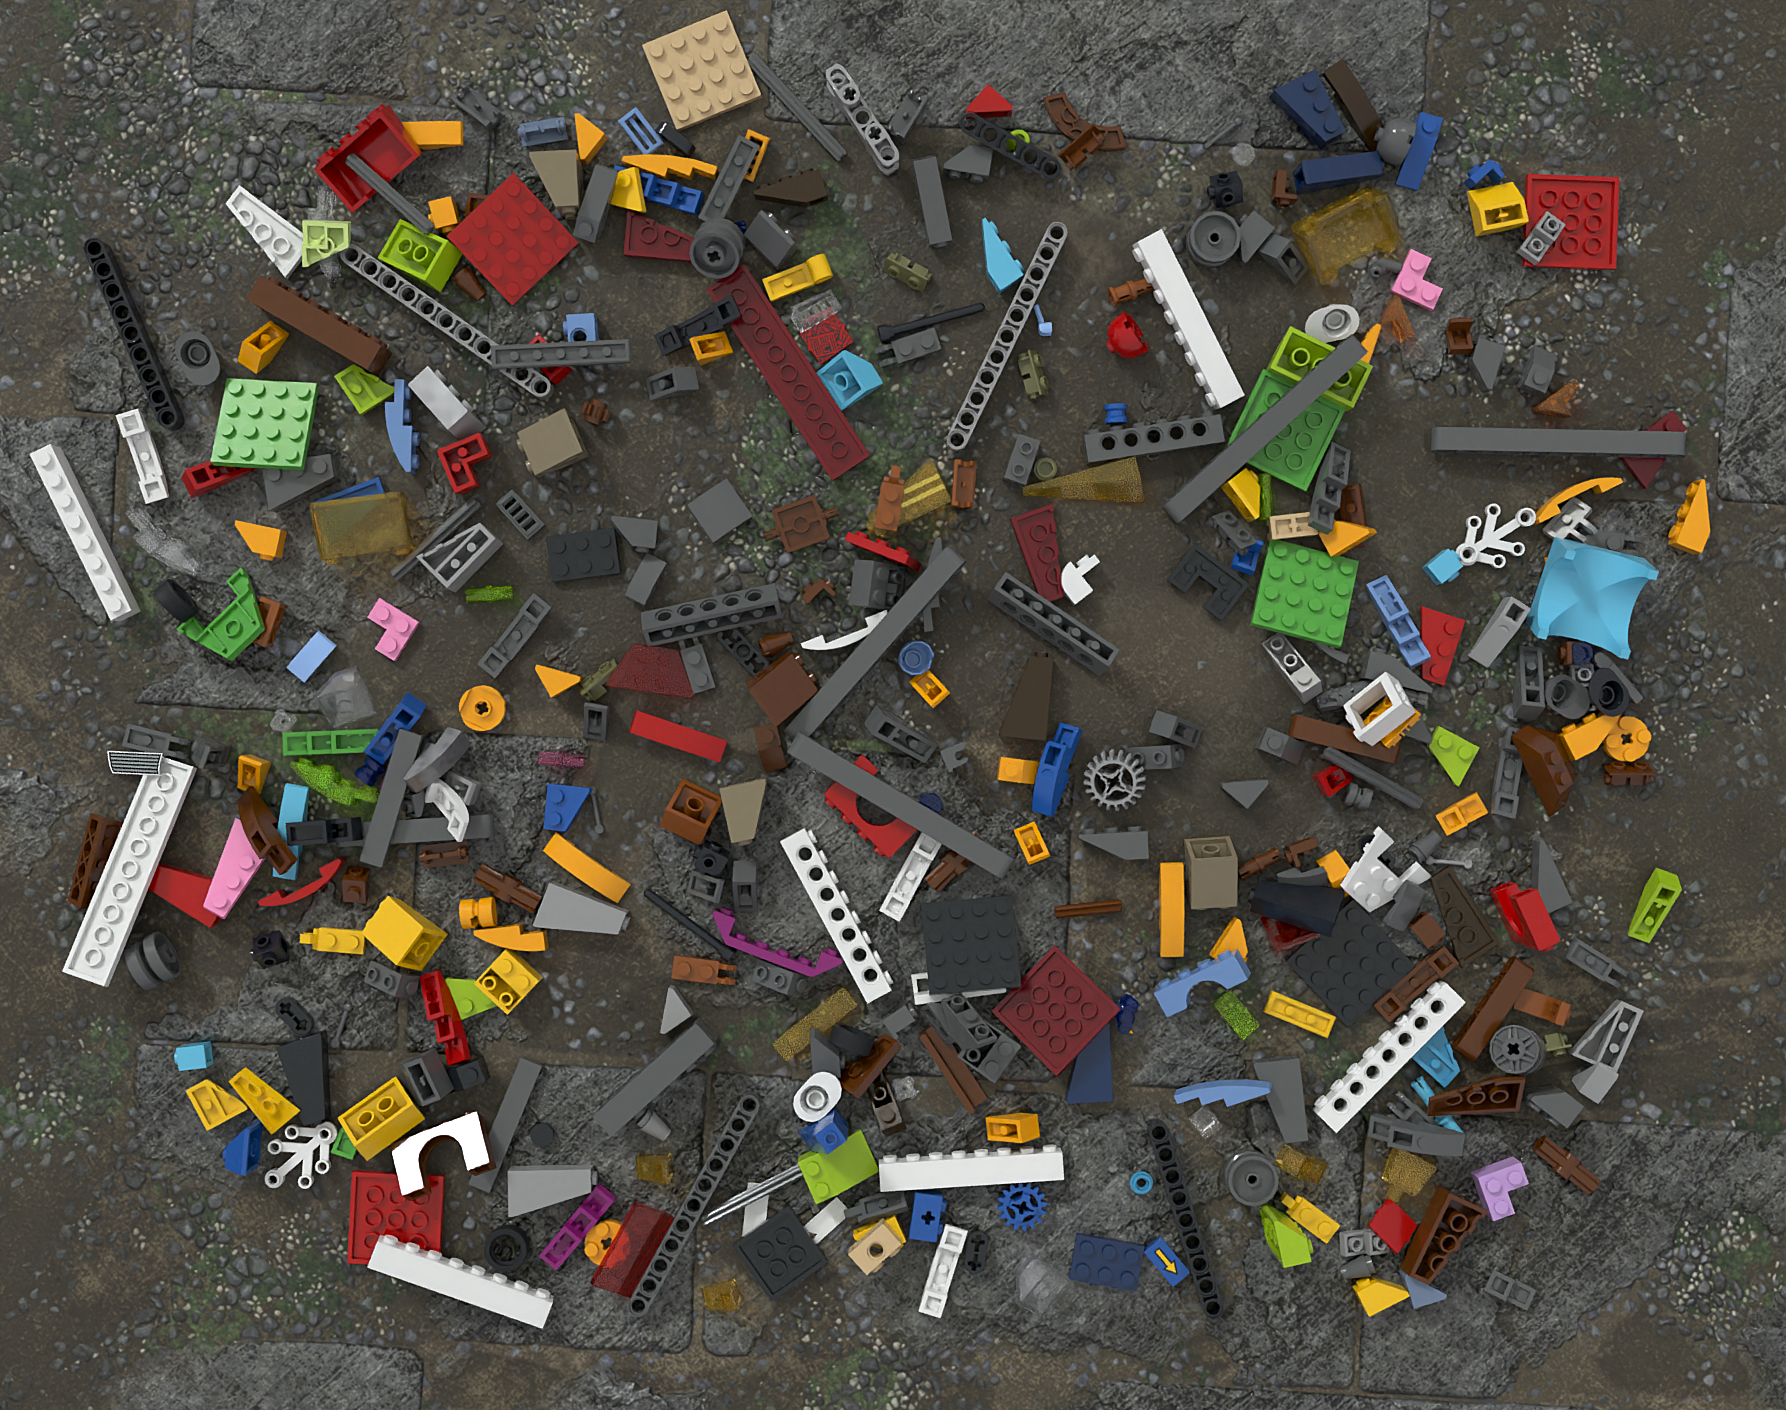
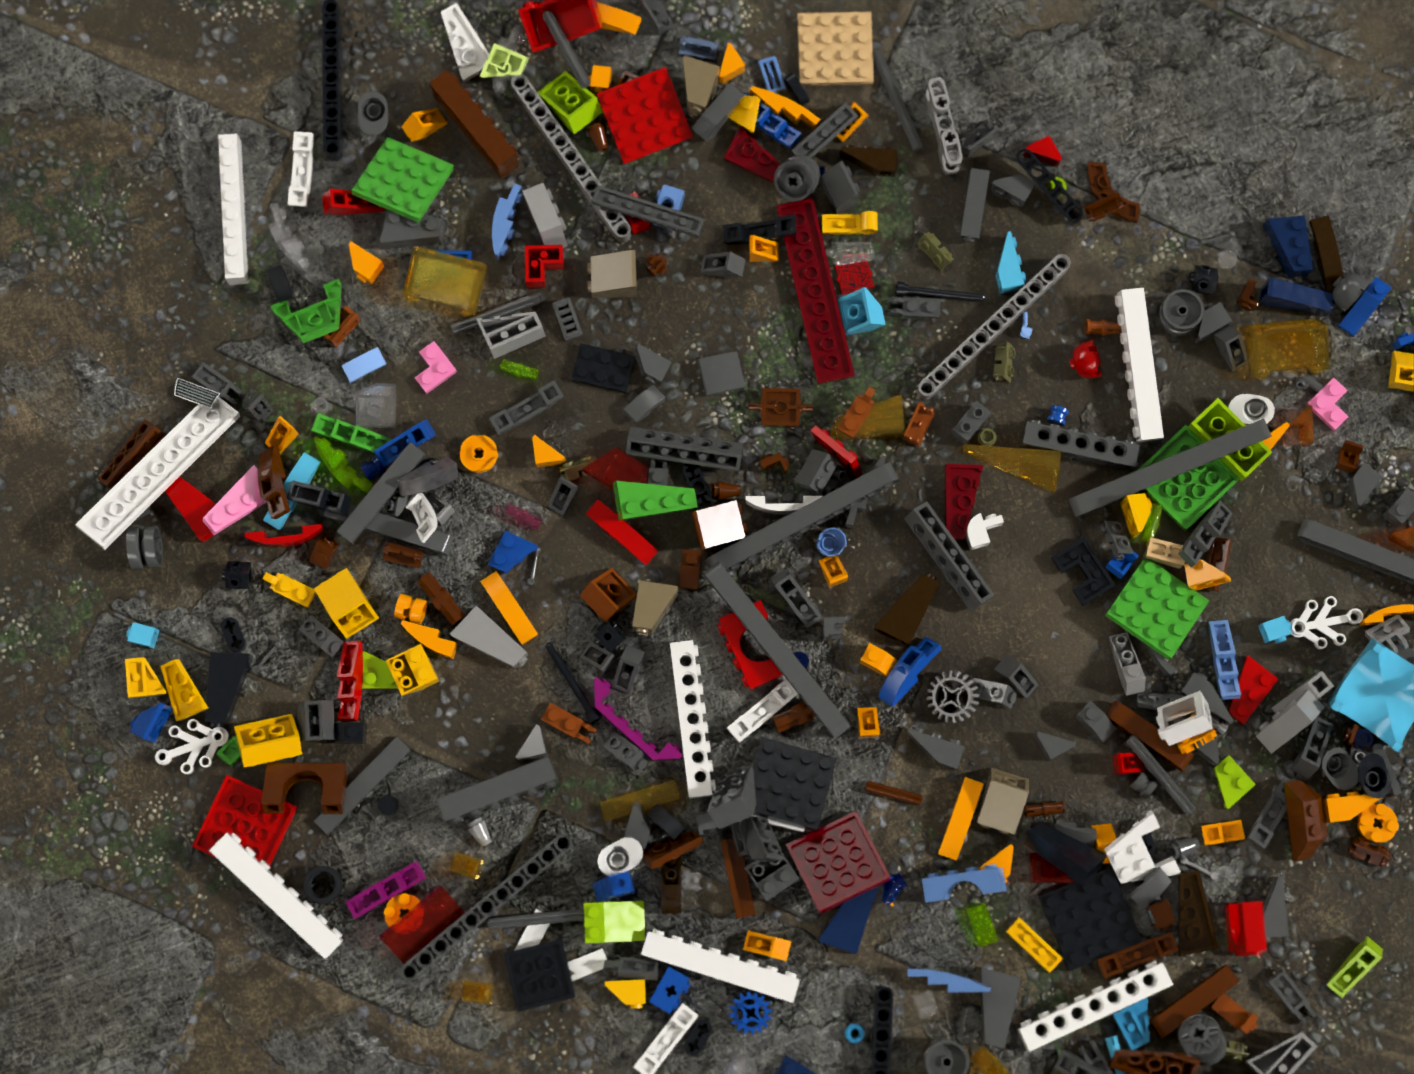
camera: 15 degrees right, 10 degrees down
lime wing [334,364,395,416] -> none
light grey slope [508,1164,598,1217] -> none
tan brick [848,1218,901,1275] -> none
reddish brown bracket [1284,836,1318,868] -> none
none -> bright green wedge [613,481,698,521]
none -> dark grey slope [707,766,756,829]
none -> light grey wedge [1256,690,1325,754]

